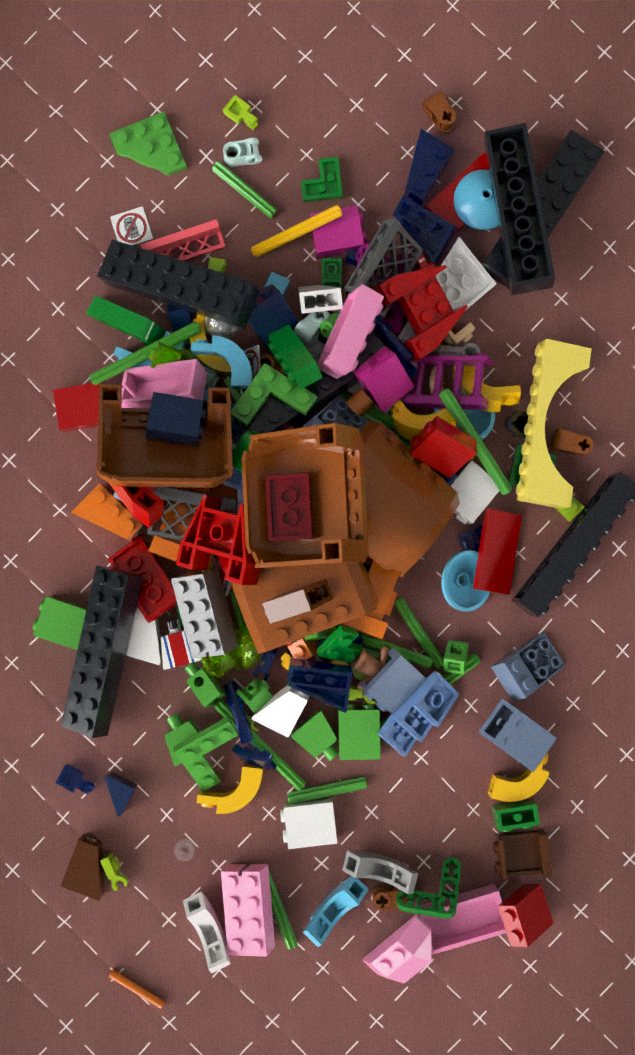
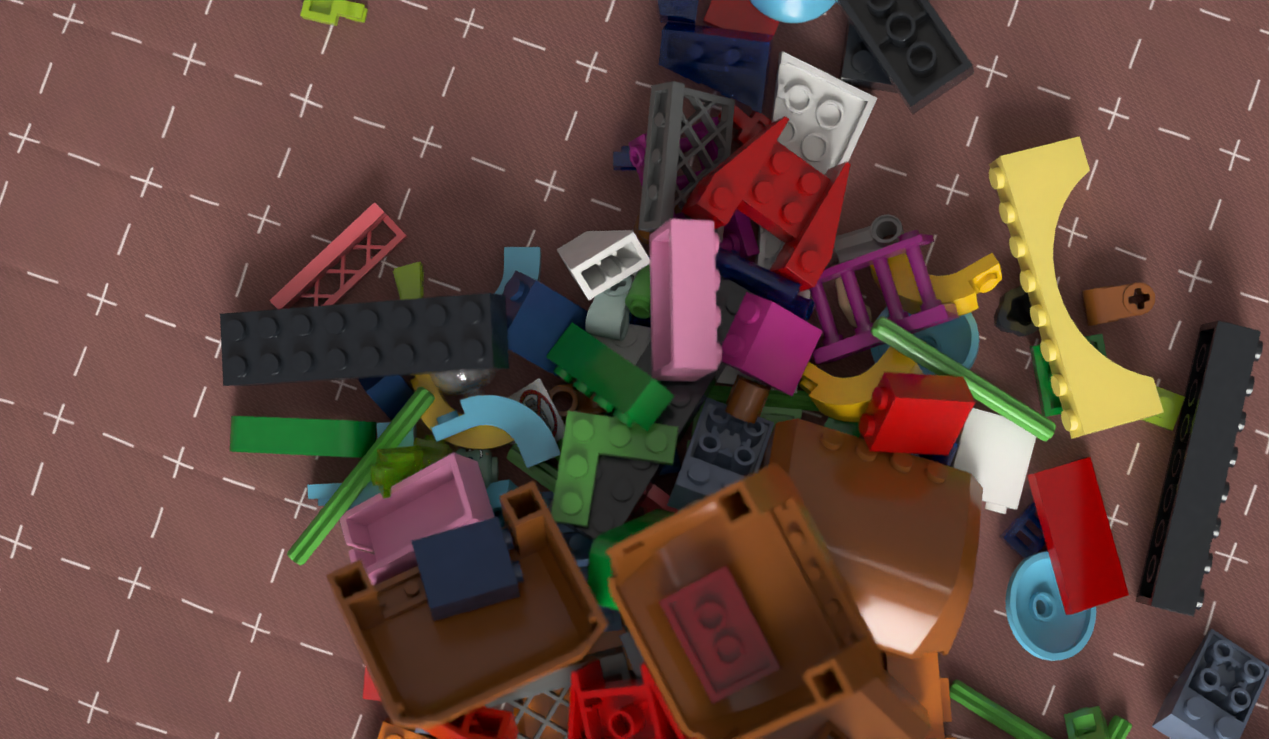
camera: 25 degrees left, 0 degrees up
red brick [53,382,103,432] -> none
bright green plate [109,112,187,176] -> none
clear sticker [110,206,153,245] -> none
bright green axle [212,161,277,219] -> none
light aqua piece [223,138,262,167] -> none
yellow axle [251,205,343,257] -> none
green plate [301,157,343,203] -> none
dark pink brick [310,205,367,259] -> none
green slope [322,258,342,295] -> none
tan bracket [444,322,475,346] -> none

